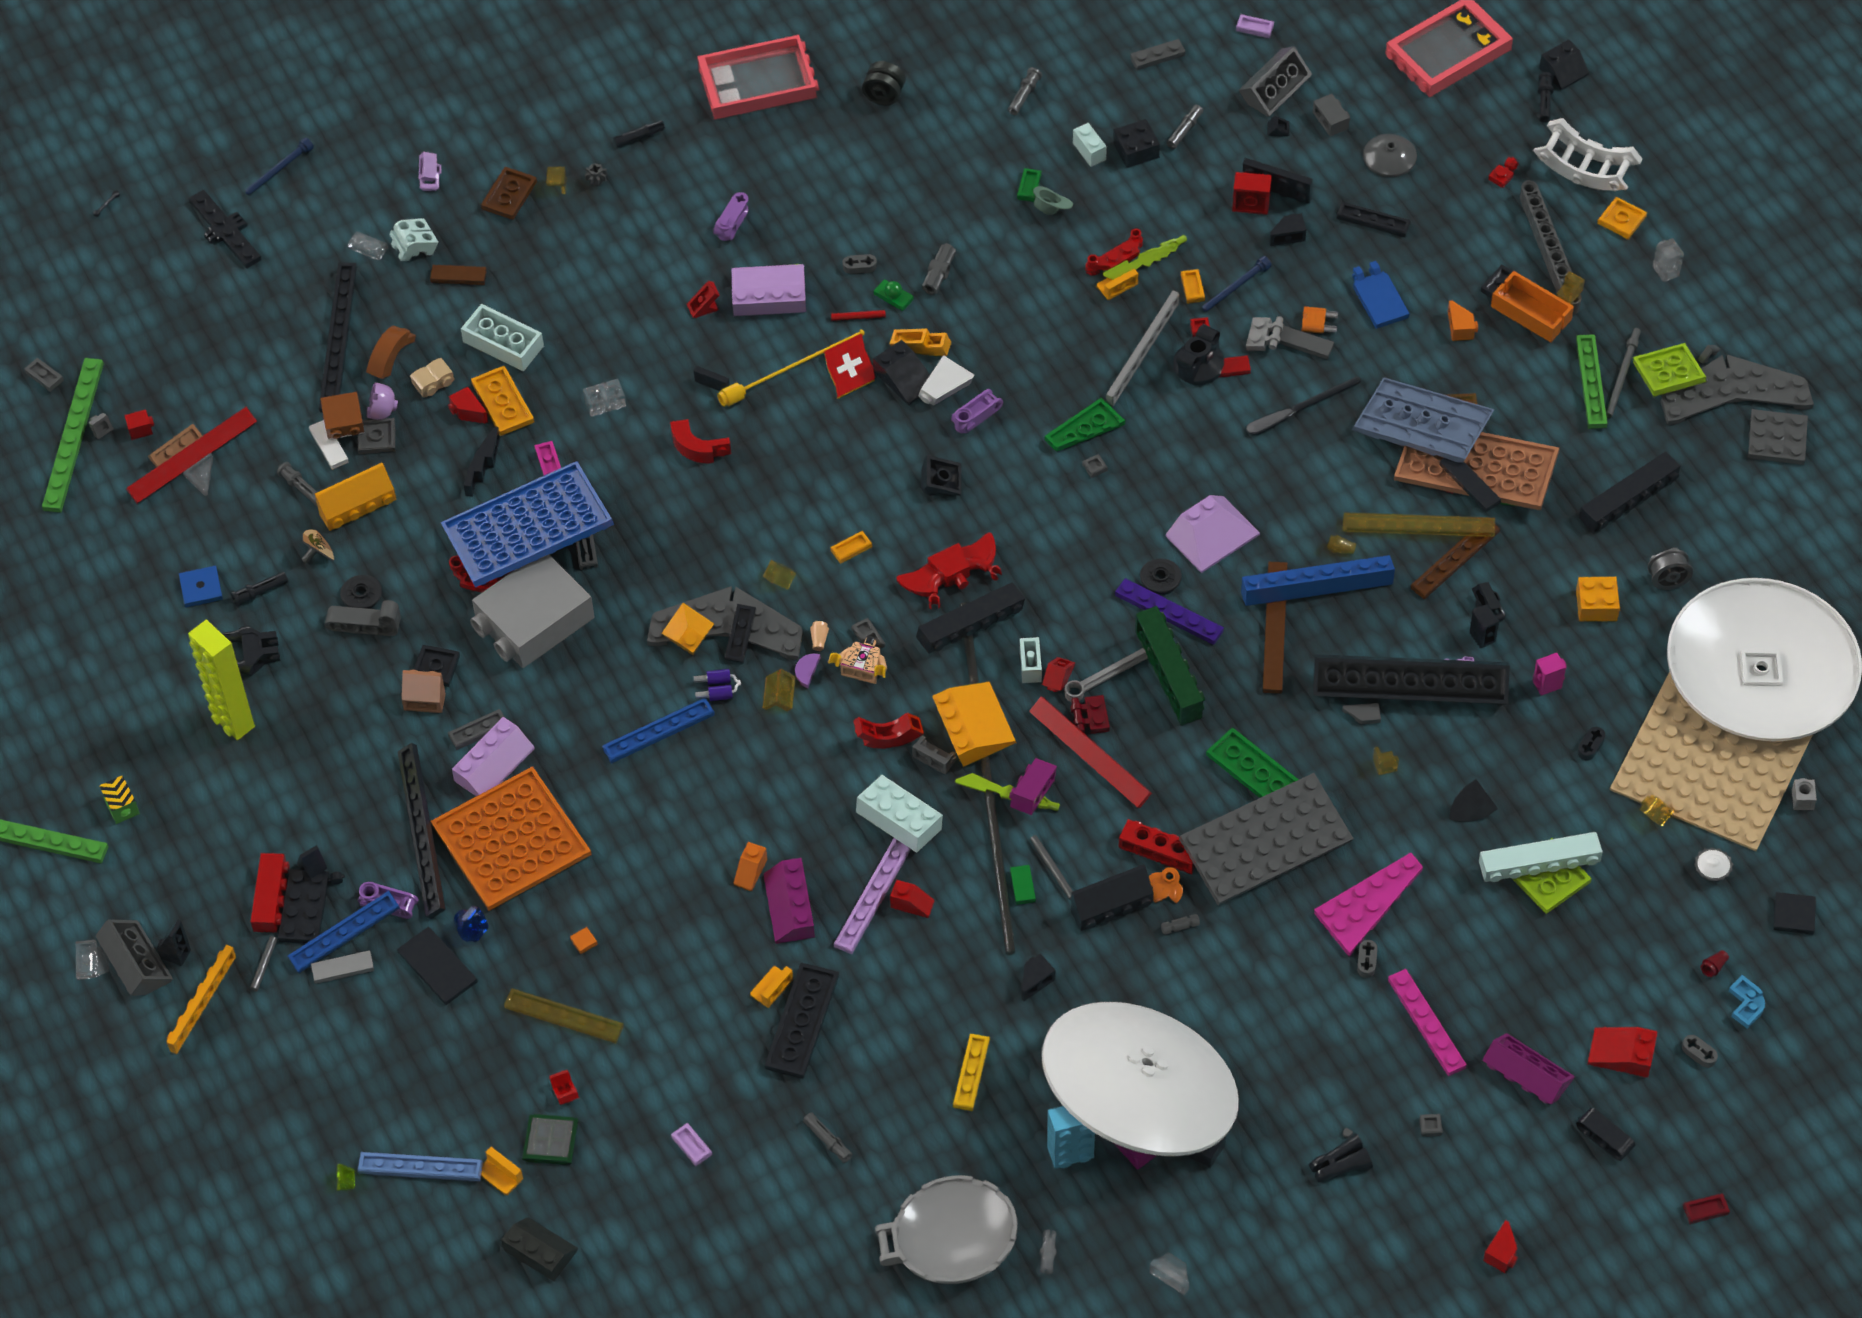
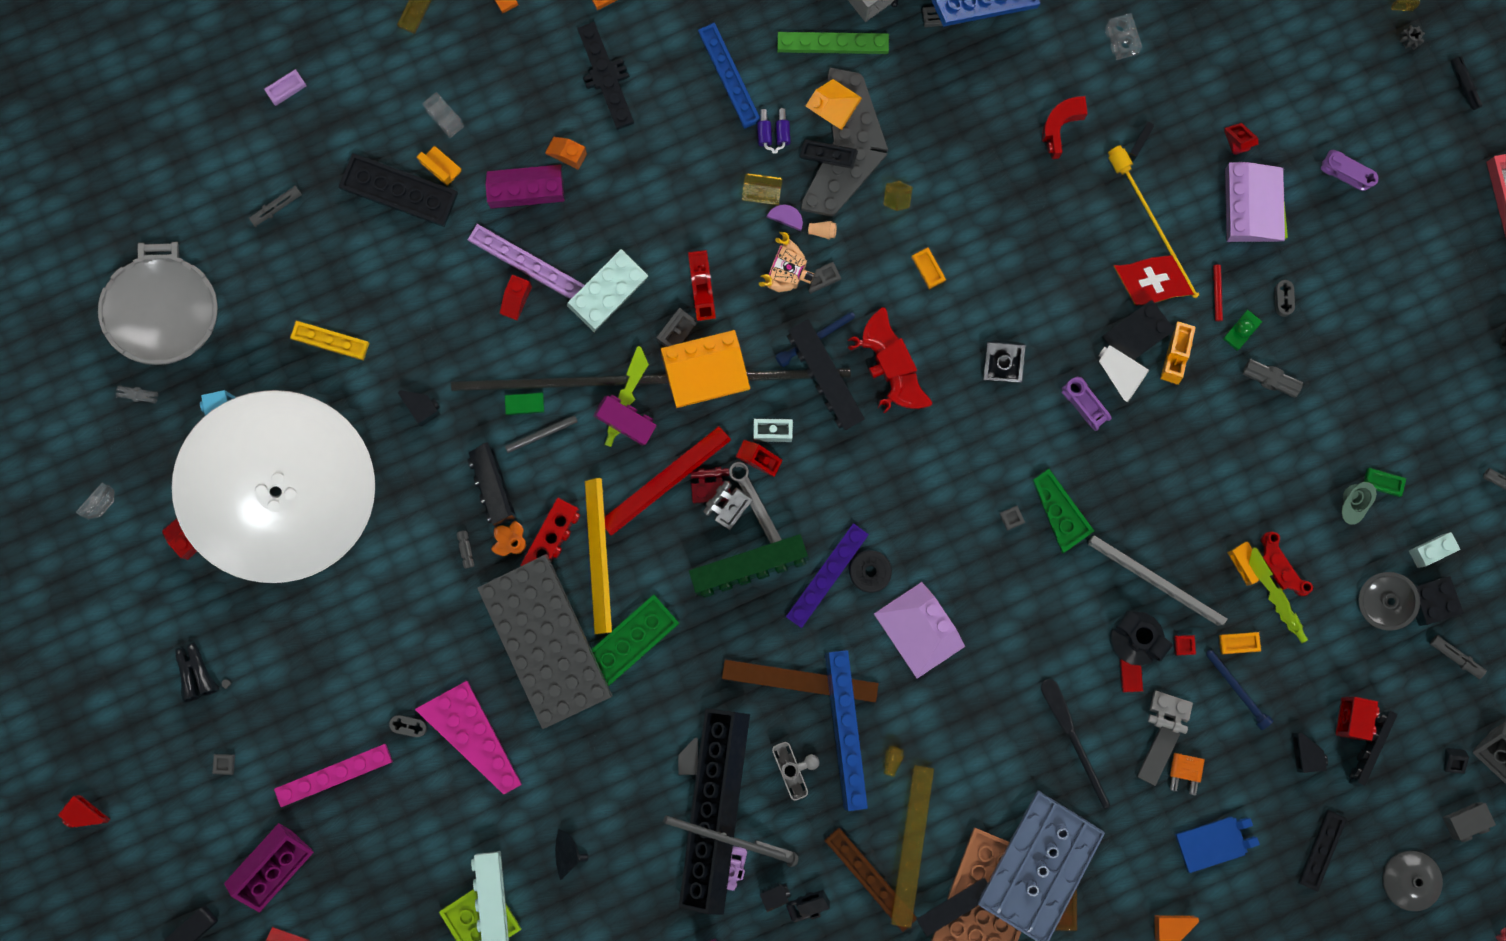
camera: 90 degrees right, 25 degrees up
clear yellow panel [1373,747,1399,775] -> none
none -> red slope [162,518,197,560]
none -> clear brick [422,92,464,138]
none -> black hinge [577,22,634,130]
none -> yellow tile [585,478,612,634]
none -> dark grey bar [663,816,799,867]
none -> plate [703,481,752,530]
none -> light grey piece [772,742,820,801]
none -> dark blue piece [775,312,855,368]
none -> bright green plate [778,32,889,54]
none -> dark grey dish [1359,572,1420,630]

